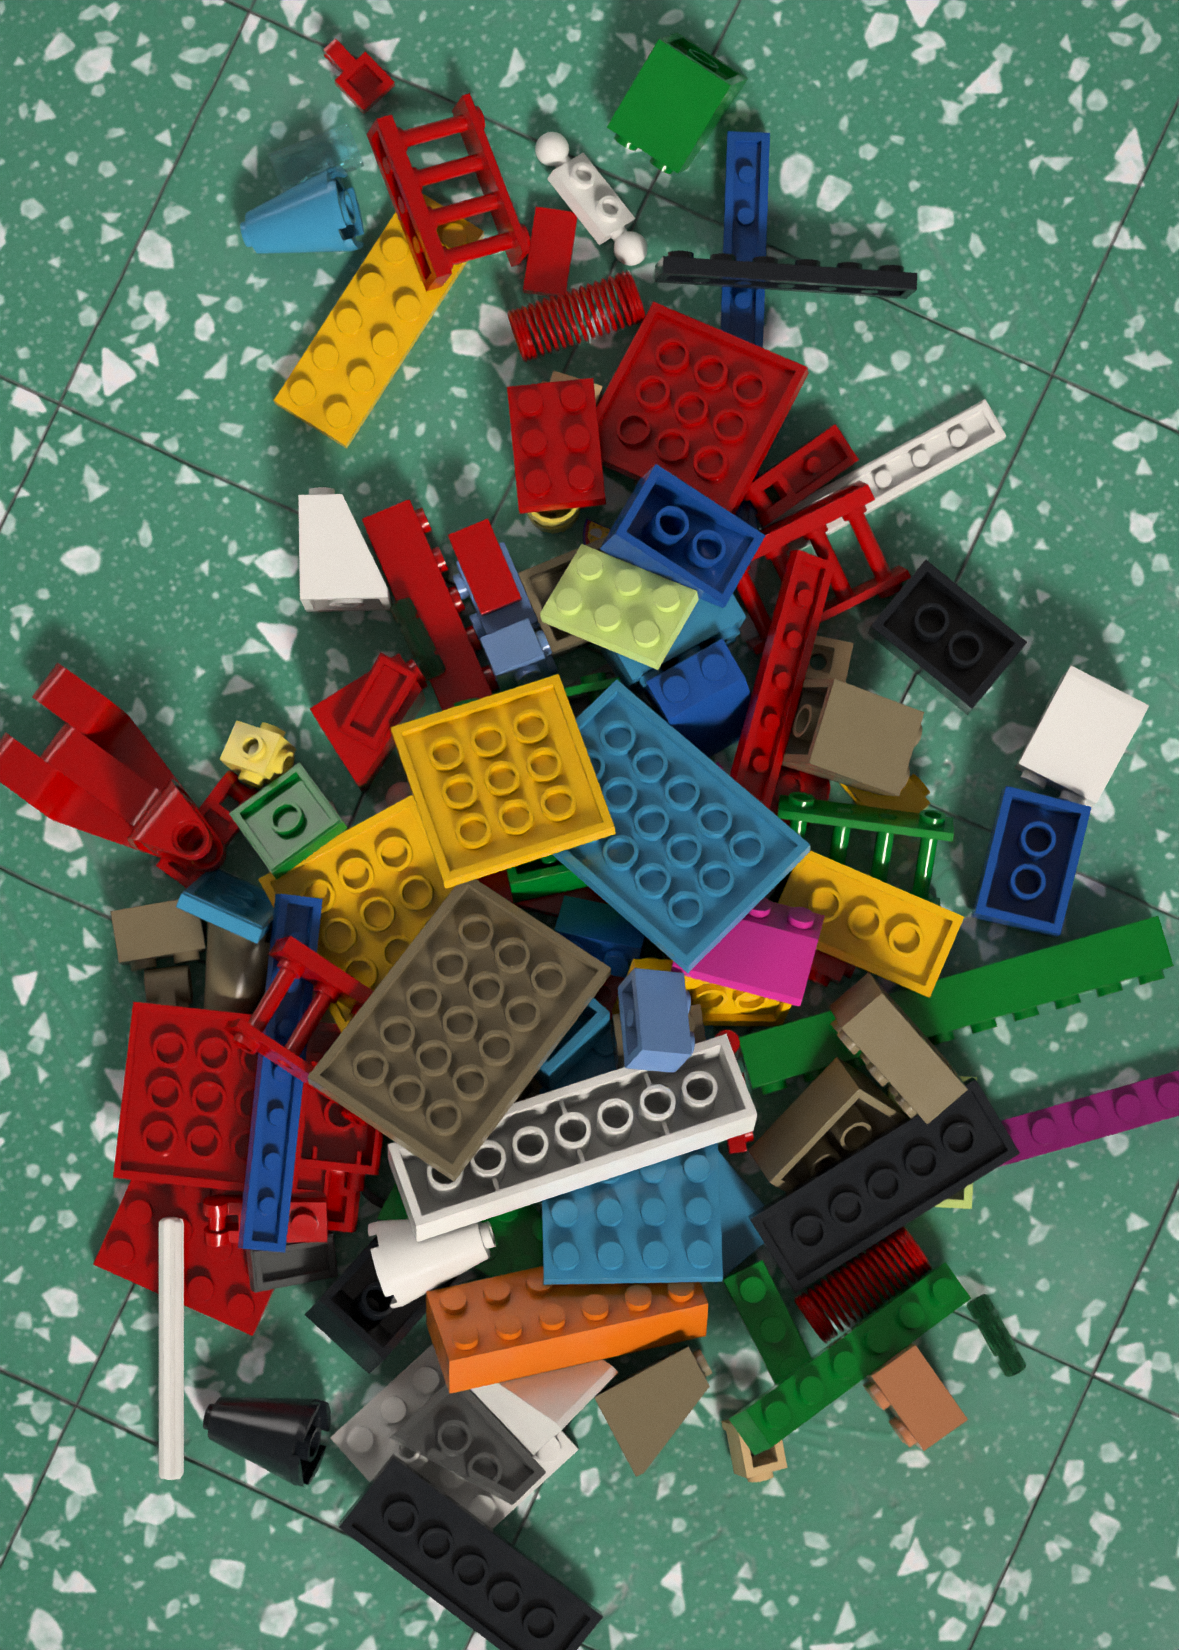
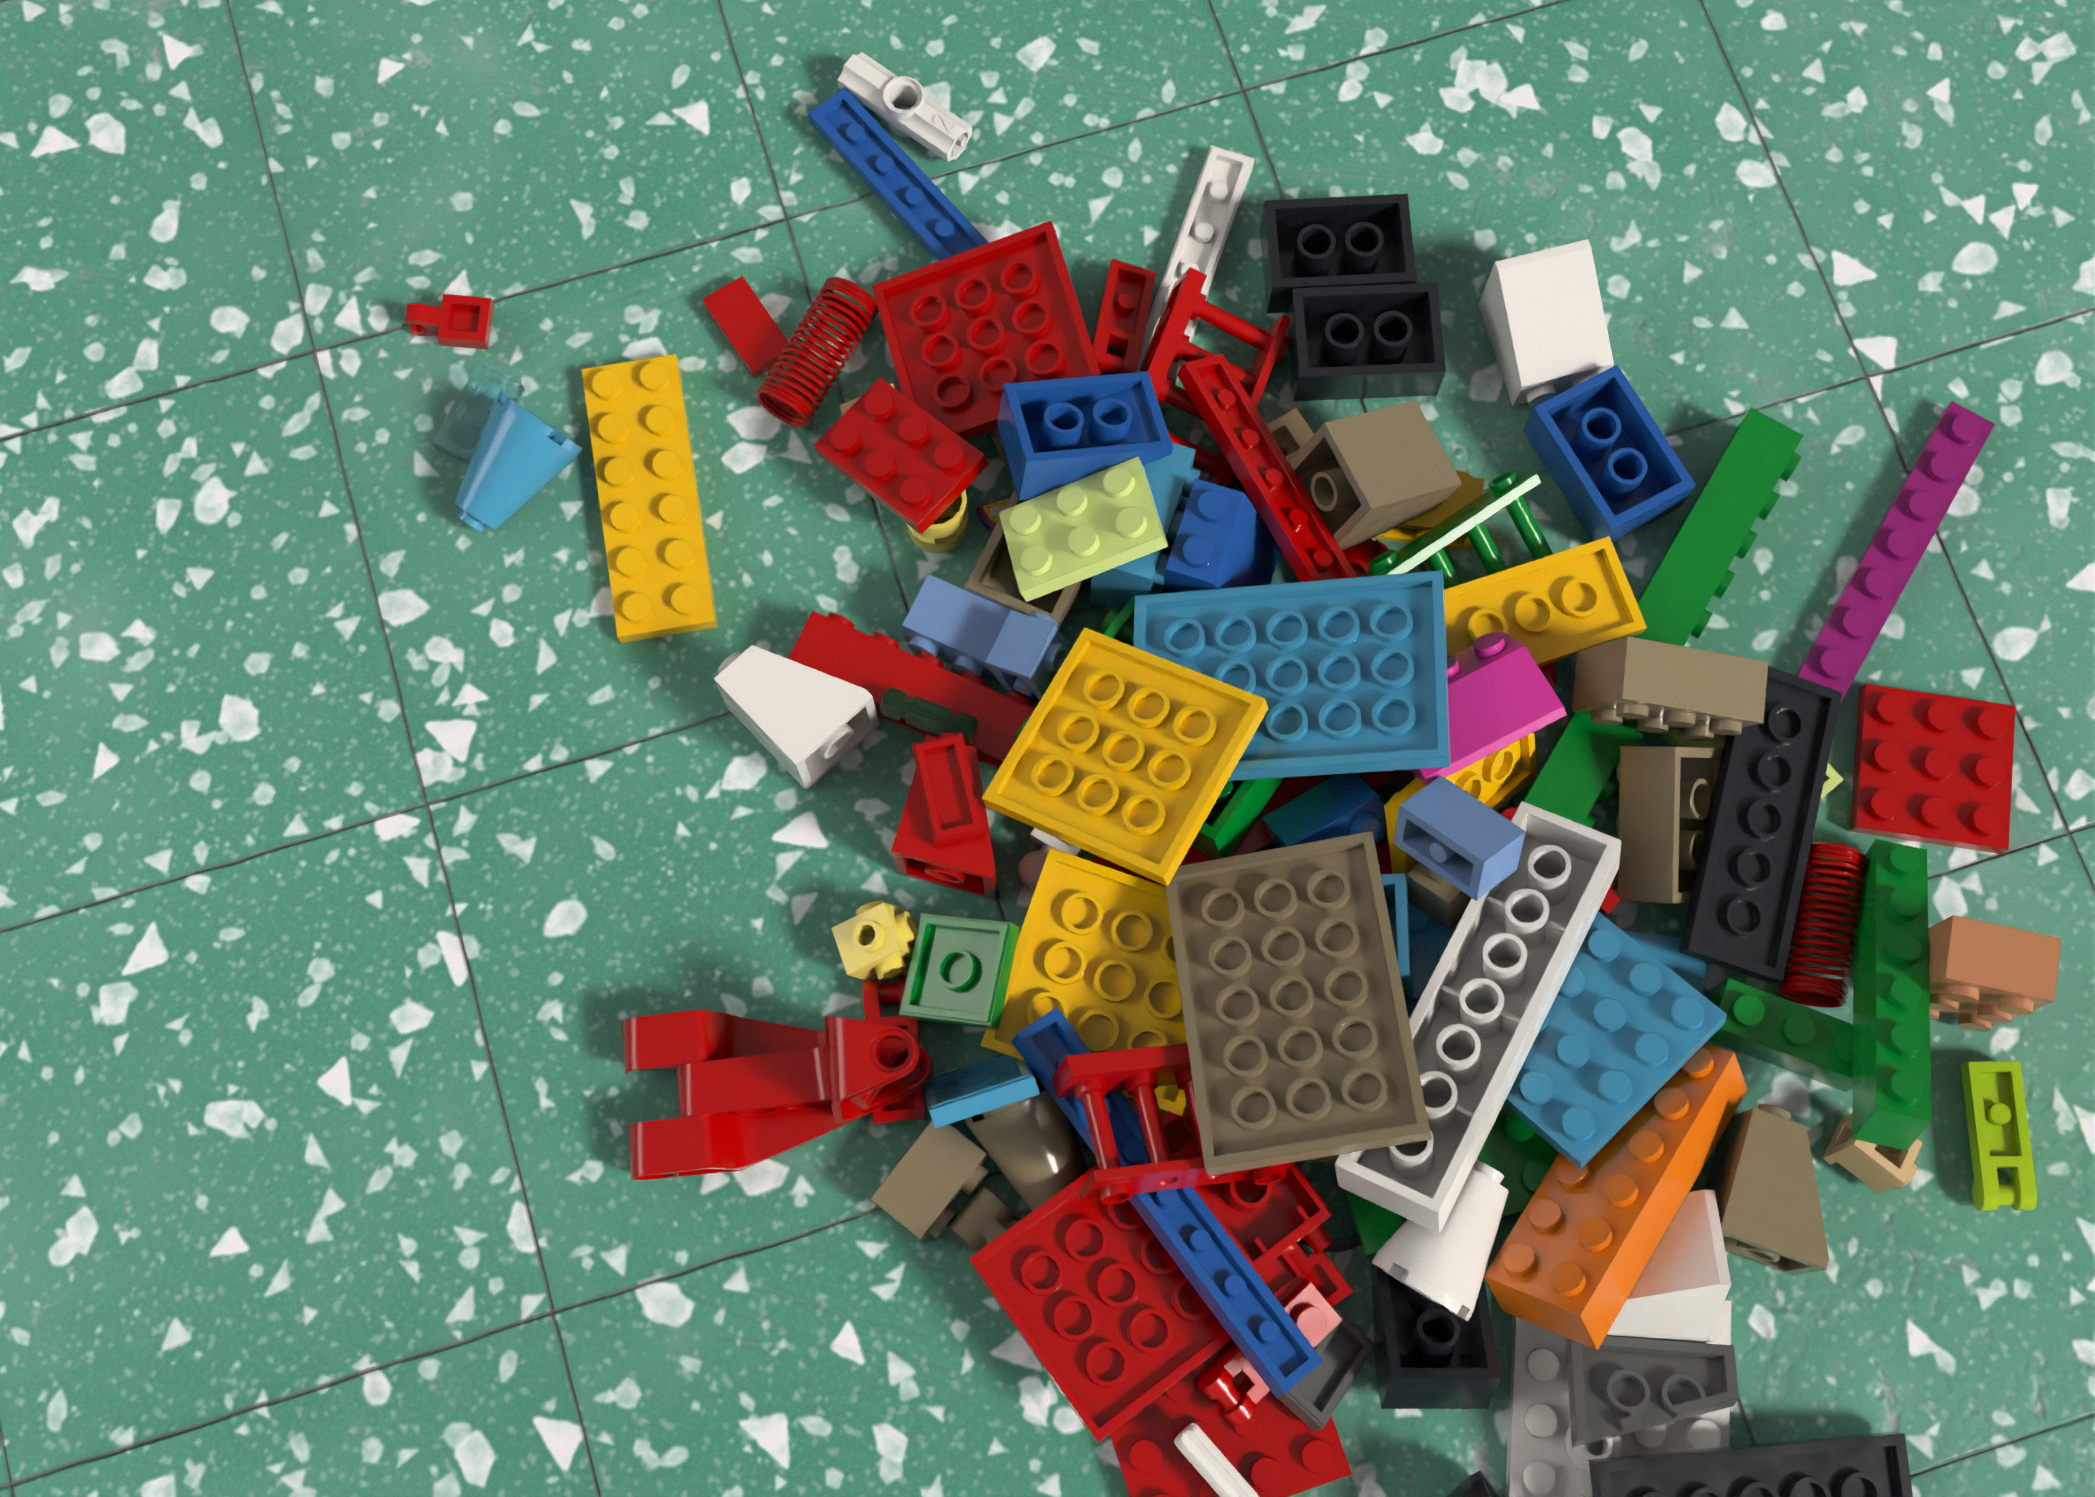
camera: 45 degrees left, 10 degrees down
red fence [366,93,530,292] -> none
red tile [448,518,522,617] -> none
white plate [535,132,648,266] -> none
green slope [607,32,748,174] -> none
black plate [655,250,917,299] -> none
clear green axle [967,1294,1026,1377] -> none
none -> white piece [838,52,972,162]
none -> black brick [1260,194,1417,314]
none -> red plate [1850,684,2016,854]
none -> lime plate [1960,1061,2037,1211]

